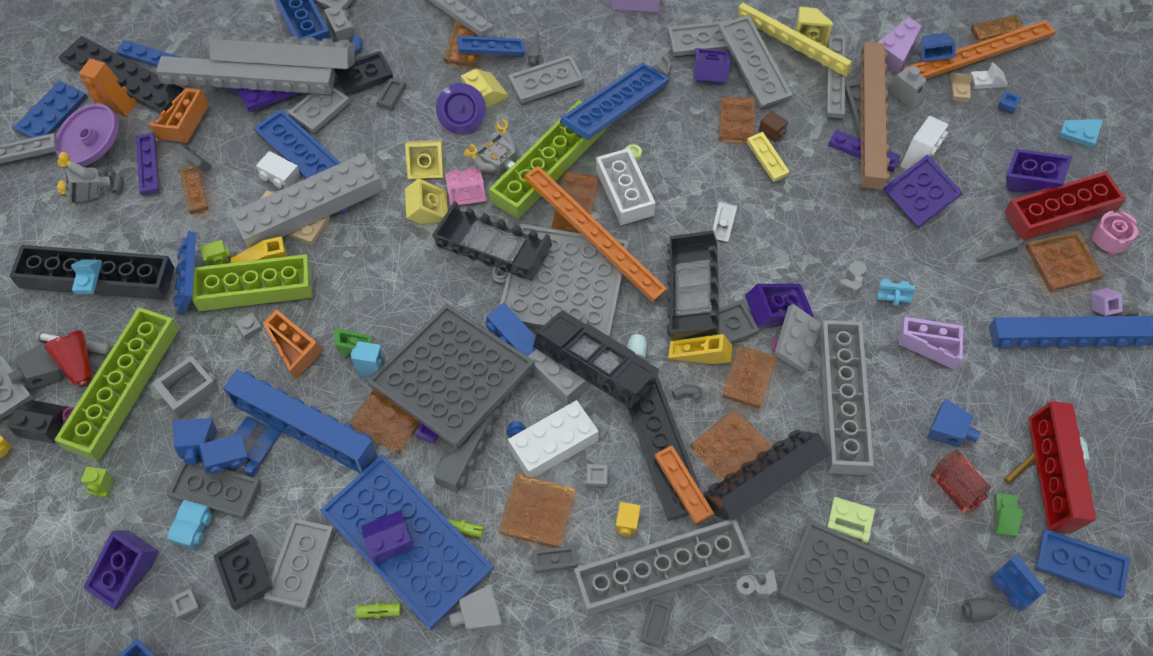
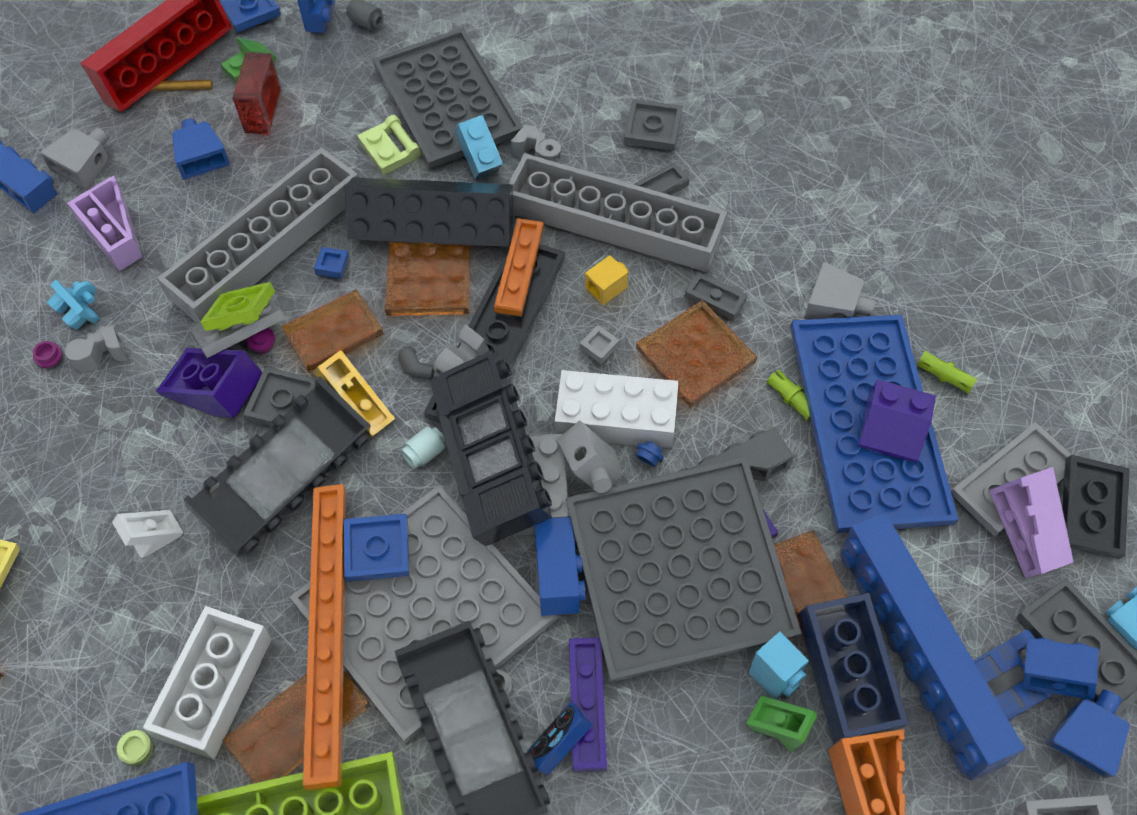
camera: 140 degrees left, 0 degrees up
none -> magenta plate [33,341,63,368]
none -> light grey torso [40,128,108,189]
none -> lime plate [200,282,275,331]
none -> blue plate [314,247,350,279]
none -> blue plate [344,514,410,582]
none -> light grey leg [433,324,489,374]
none -> medium azure brick [455,115,503,180]
none -> slope [527,701,593,775]
none -> light grey torso [557,421,622,493]
none -> dark purple plate [569,637,607,772]
none -> dark blue brick [797,593,909,744]
none -> lavender wedge [989,467,1073,578]

